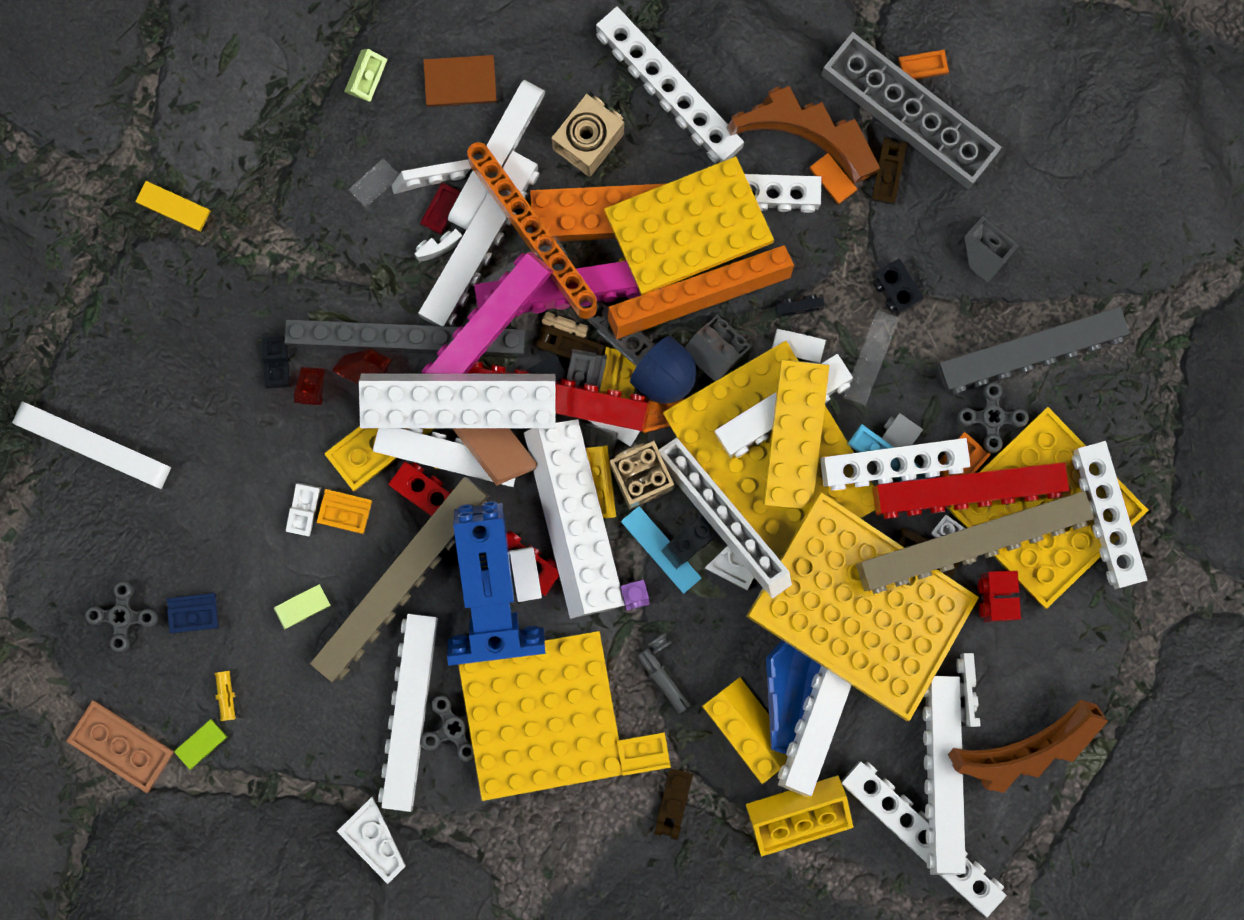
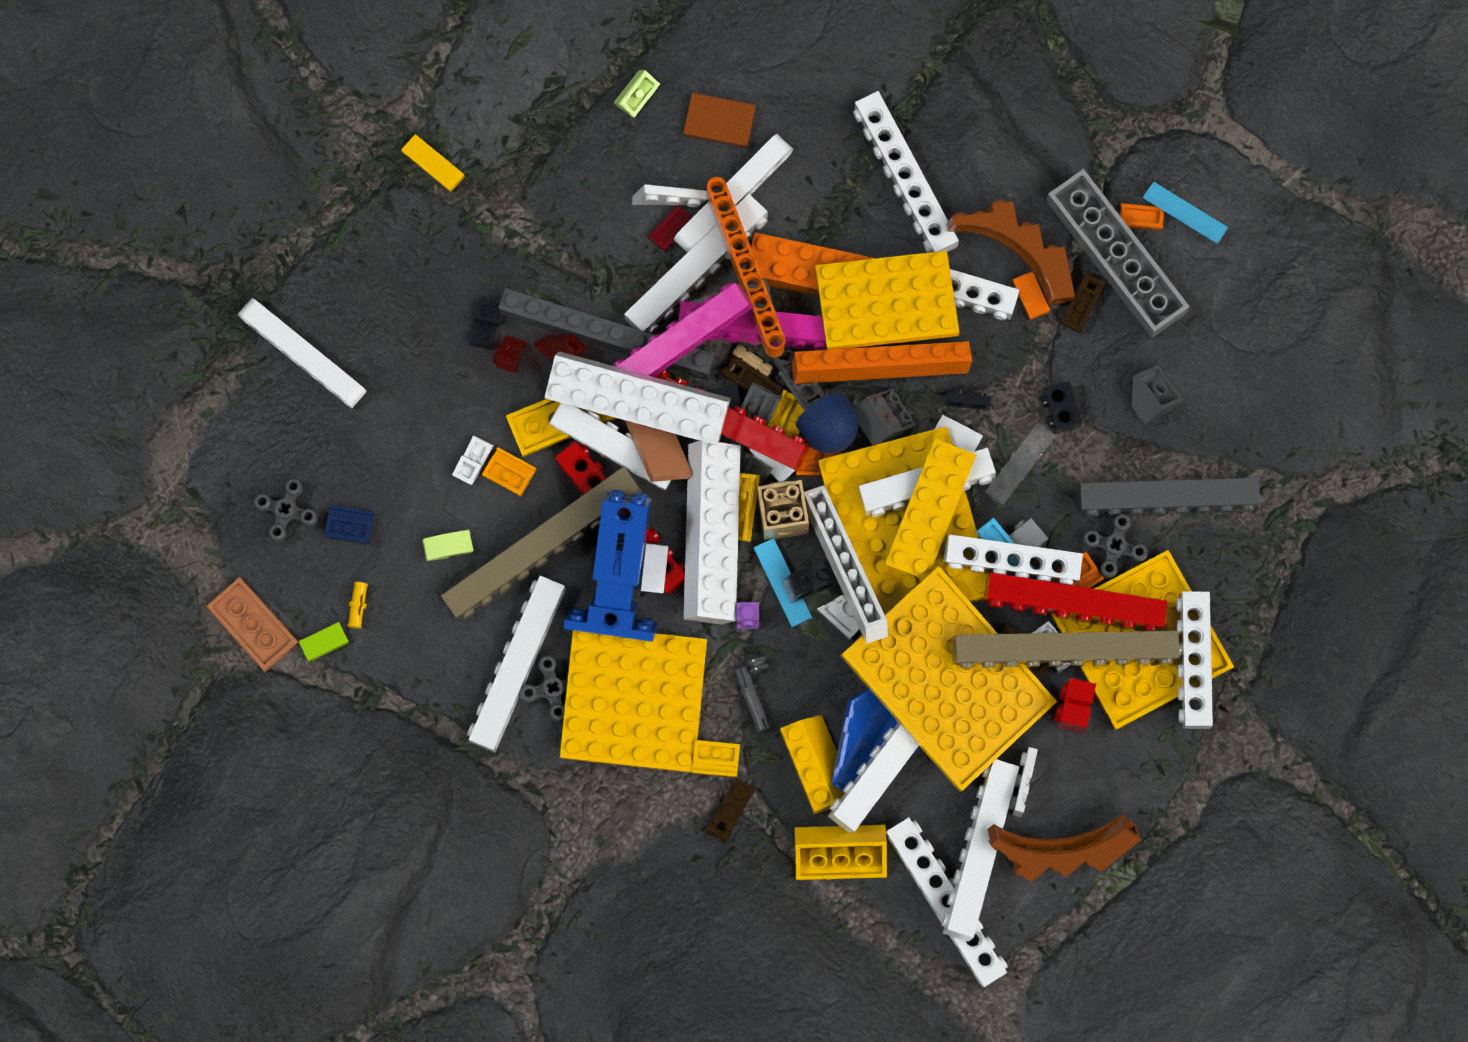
camera: 20 degrees right, 5 degrees down
white wing [337,797,406,884] -> none
clear tile [349,158,399,208] -> none
white slope [415,229,462,262] -> none
tan brick [552,94,624,178] -> none
none -> medium azure tile [1143,182,1228,244]

